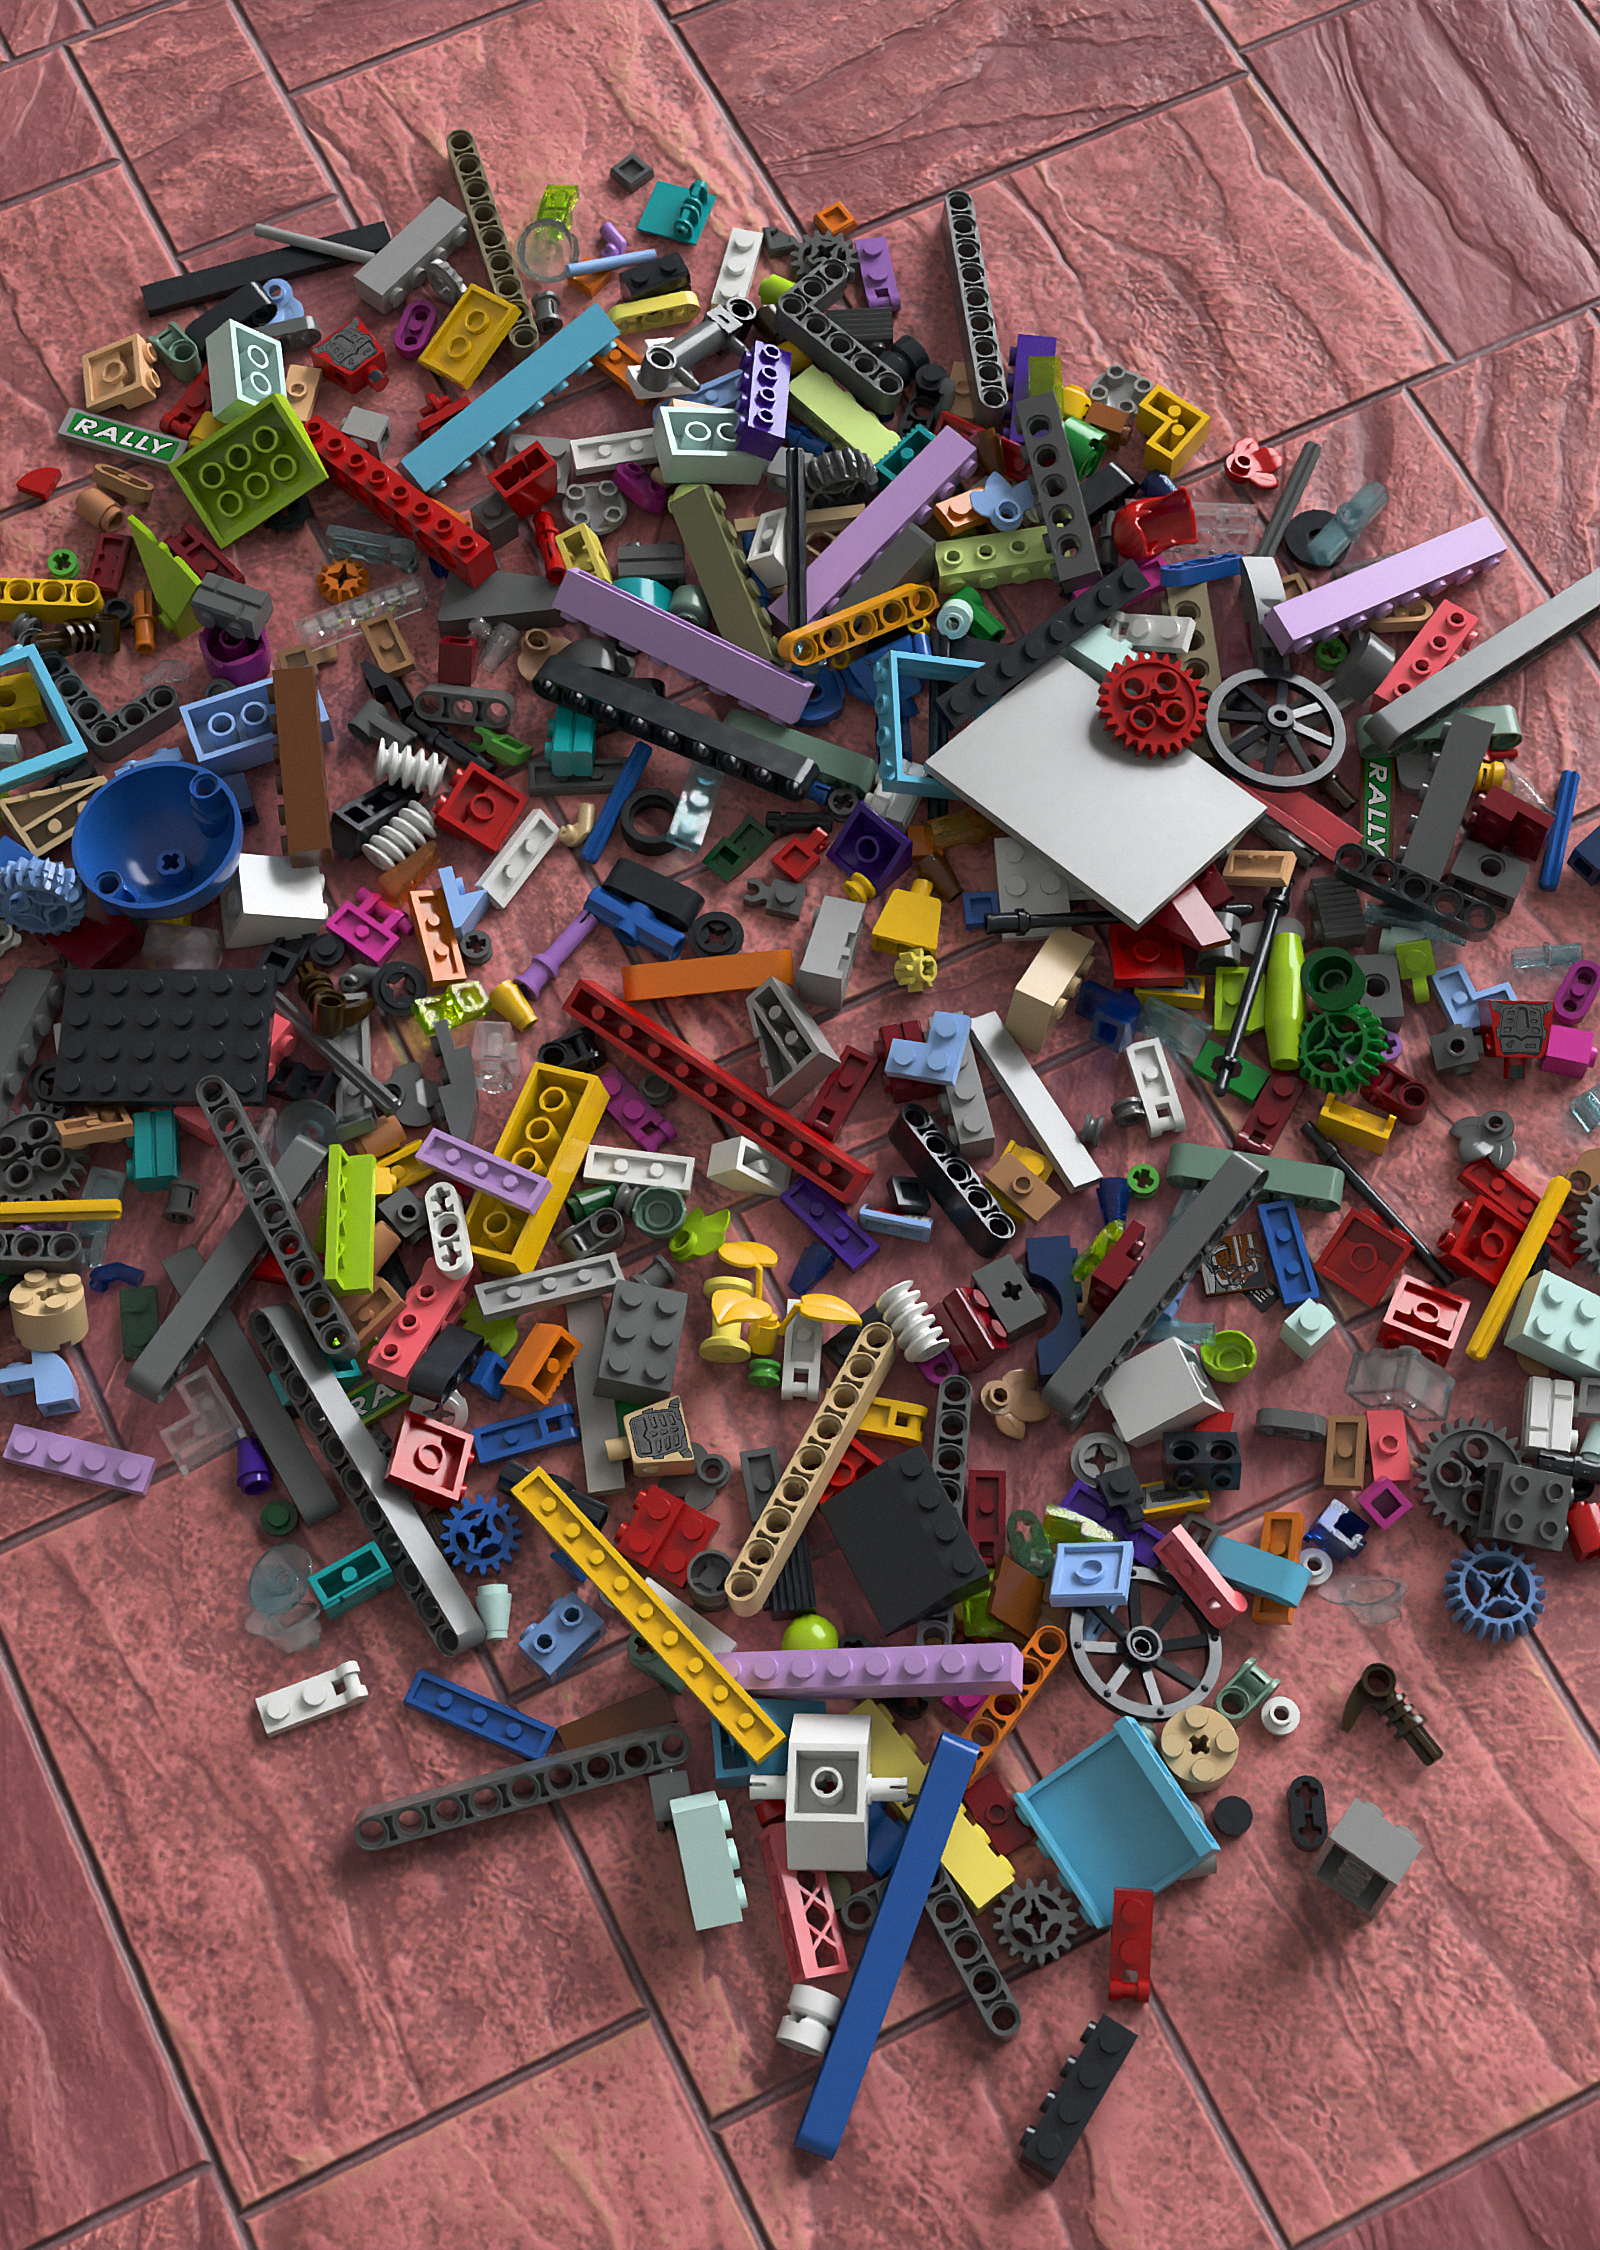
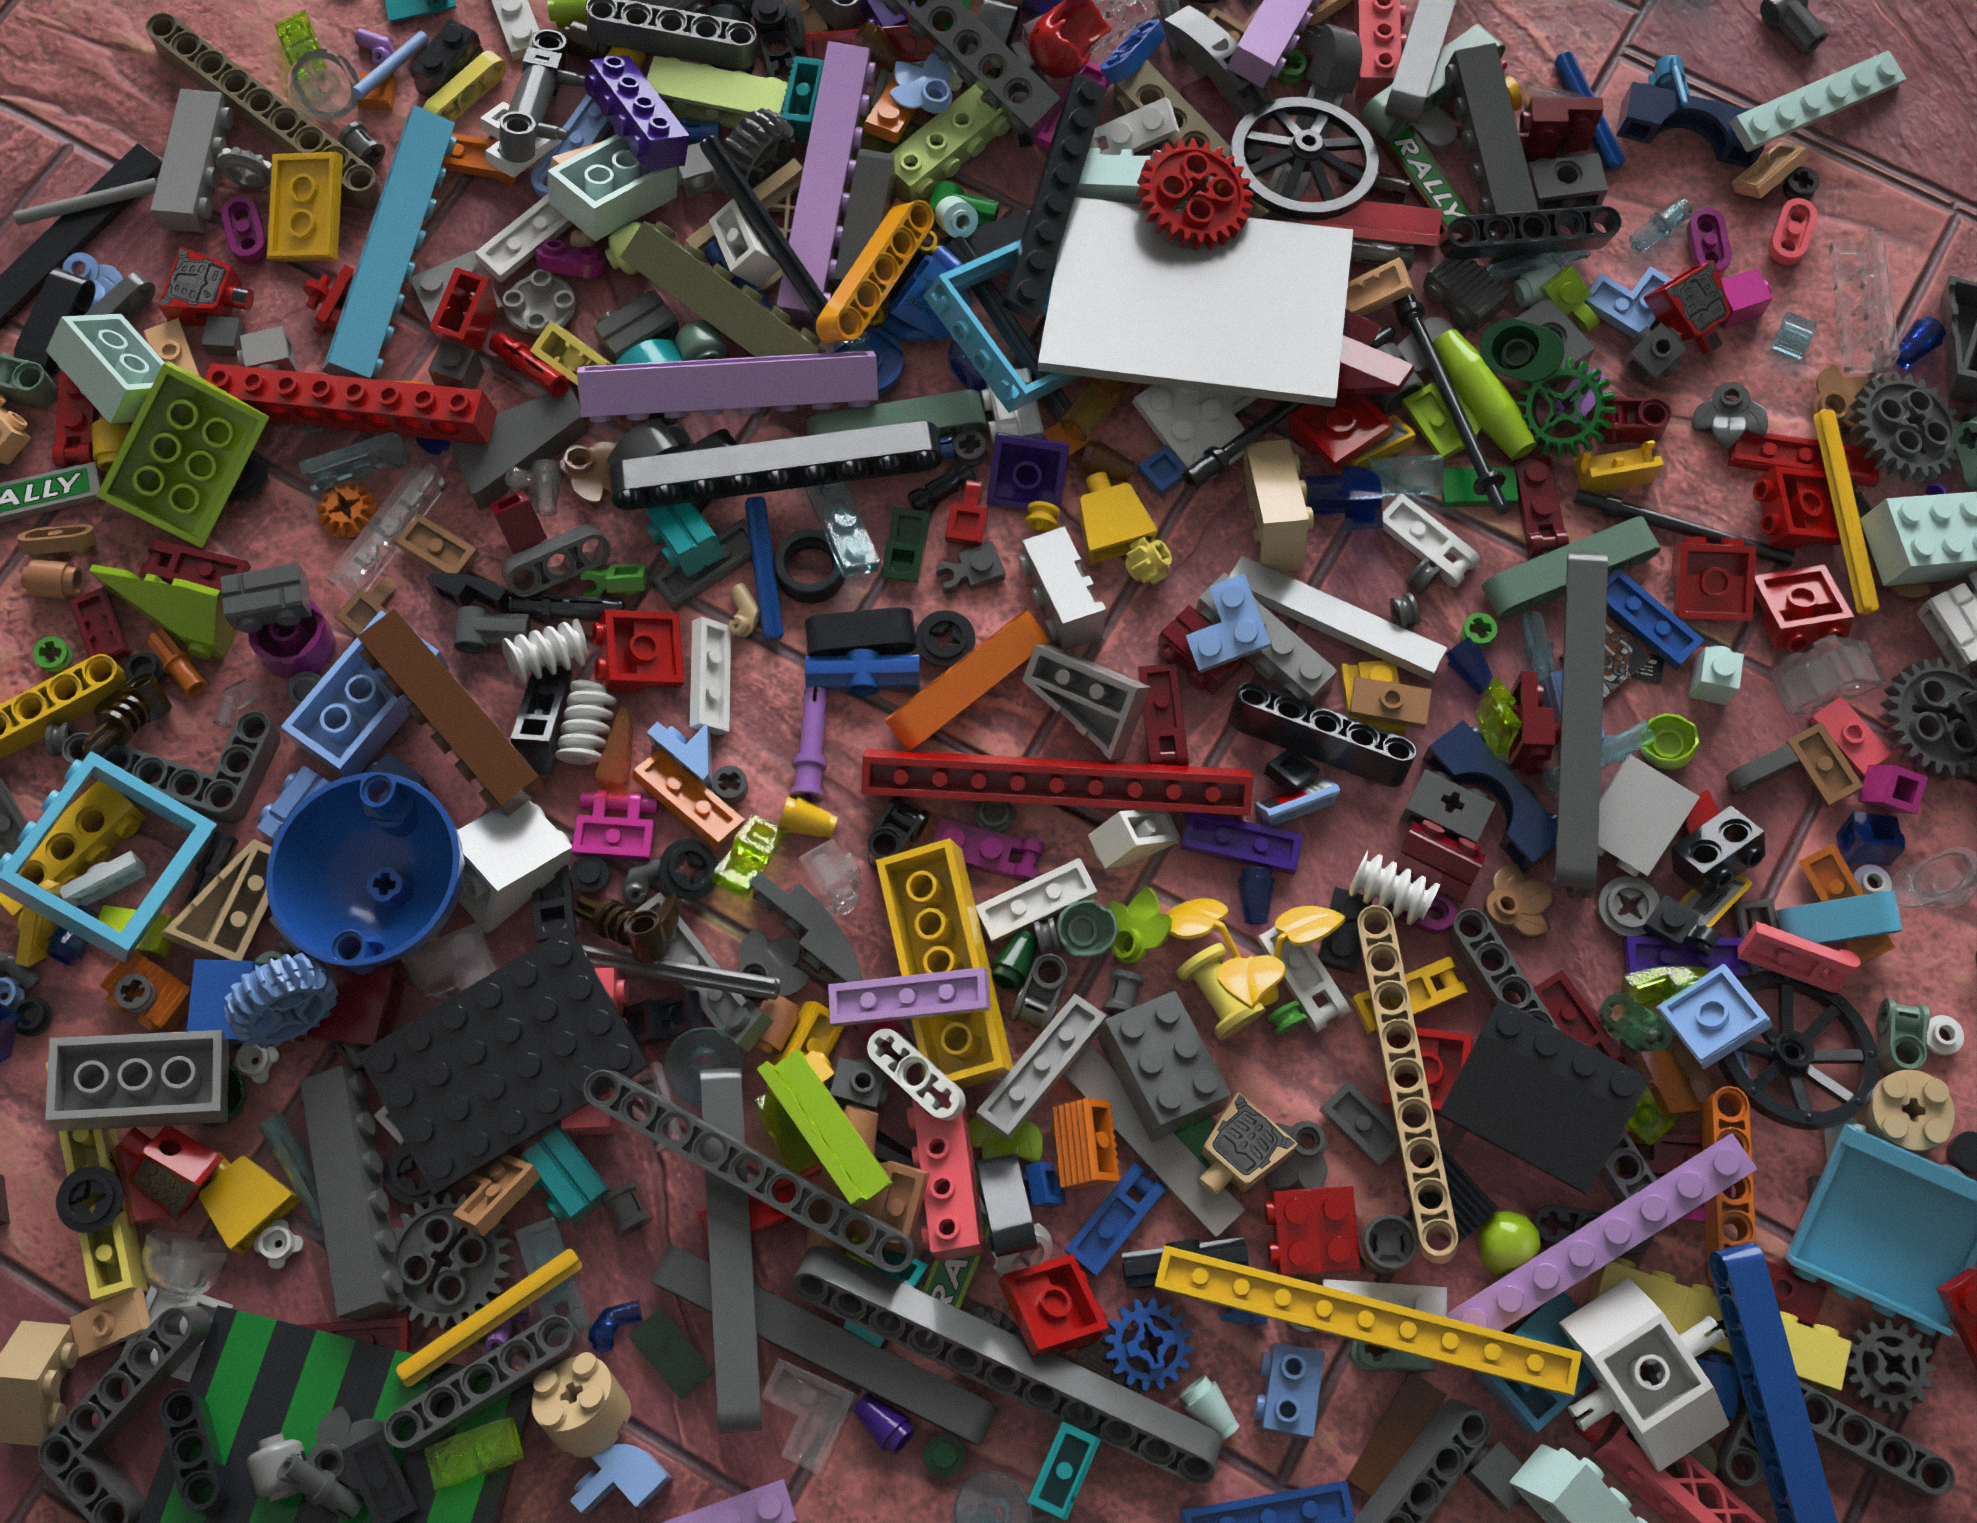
camera: 35 degrees left, 5 degrees up
none -> dark grey piece [202,316,246,357]

